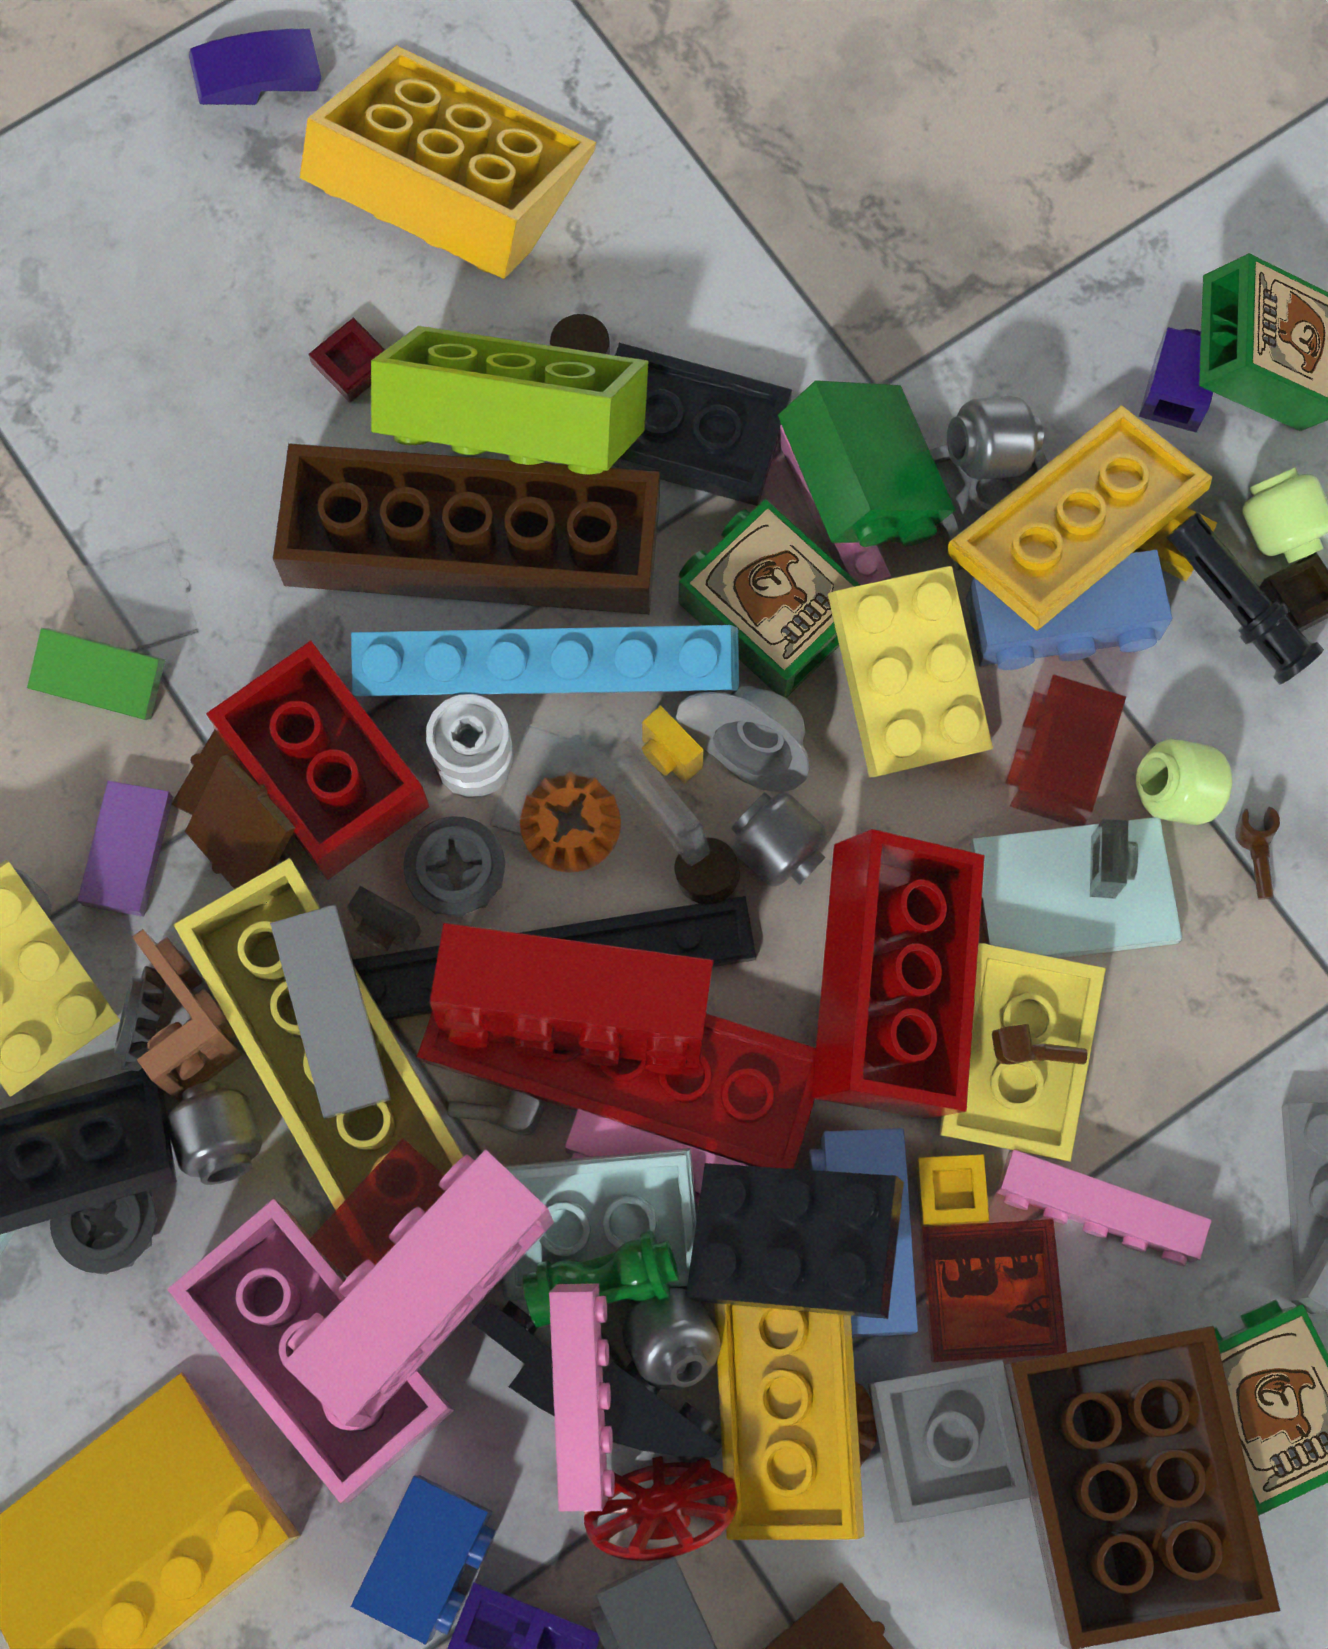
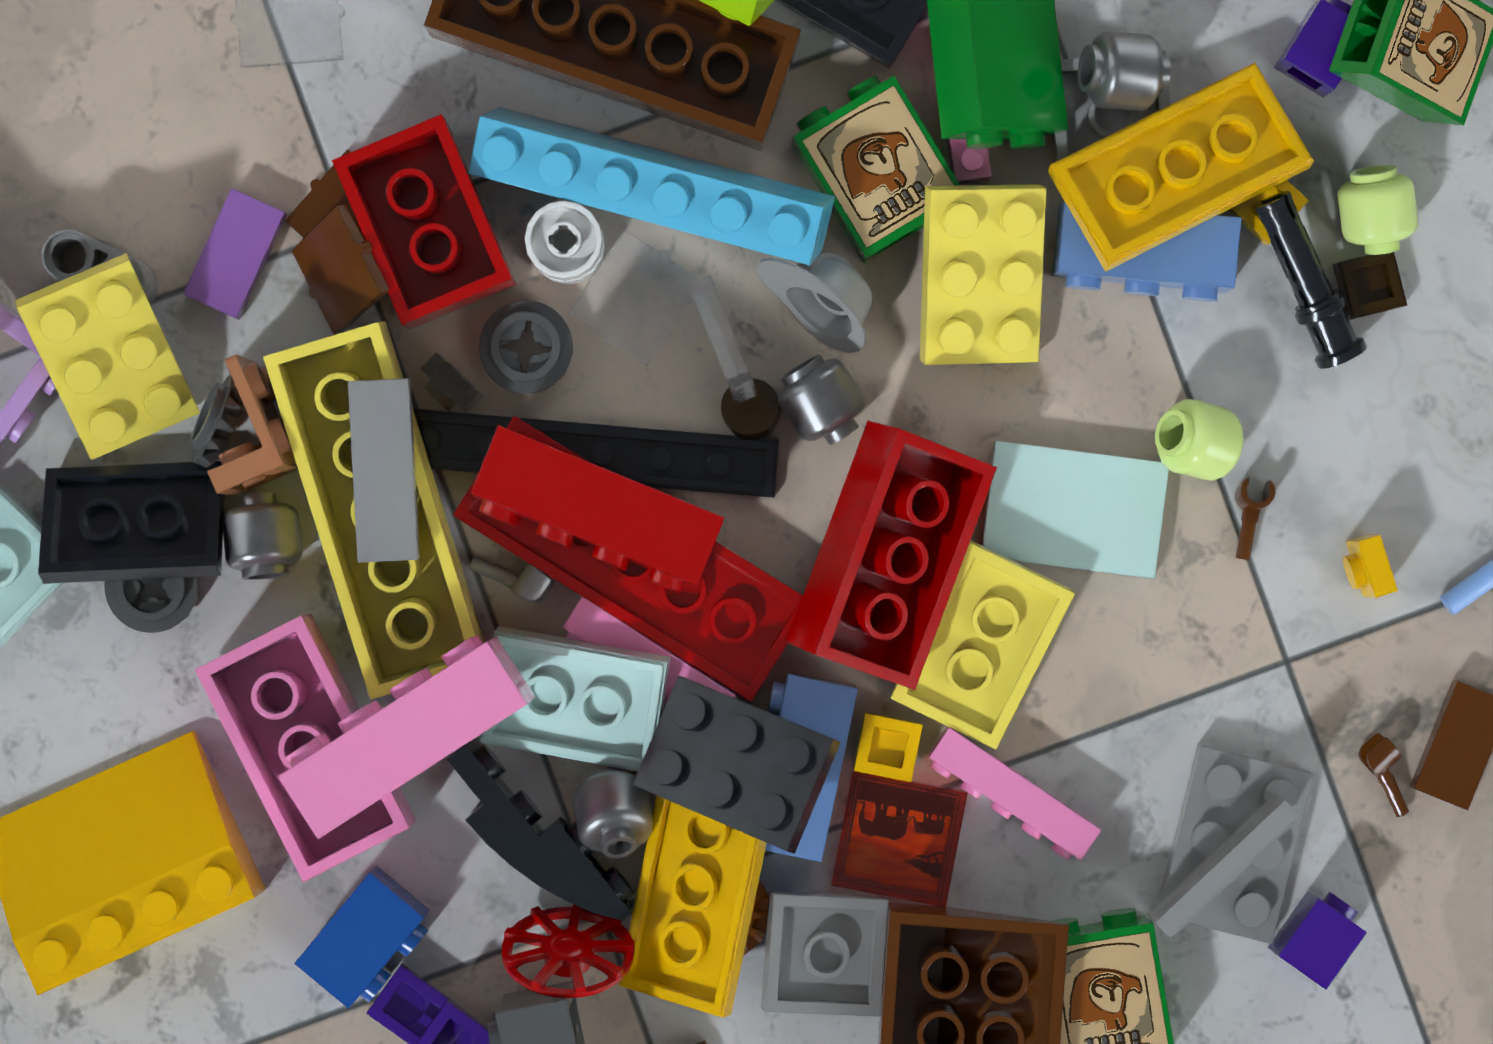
camera: 10 degrees right, 15 degrees up
bright green tile [27,628,166,720] -> none
clear red tile [308,1138,445,1277] -> none
orange gear [519,771,621,873] -> none
green piece [522,1231,679,1328] -> none
bright pink piece [549,1284,615,1511] -> none
yellow plate [642,705,704,784] -> none
reddish brown hand [992,1024,1087,1065] -> none
clear red brick [1005,674,1126,827] -> none
clear smoke plate [1090,819,1138,899] -> none

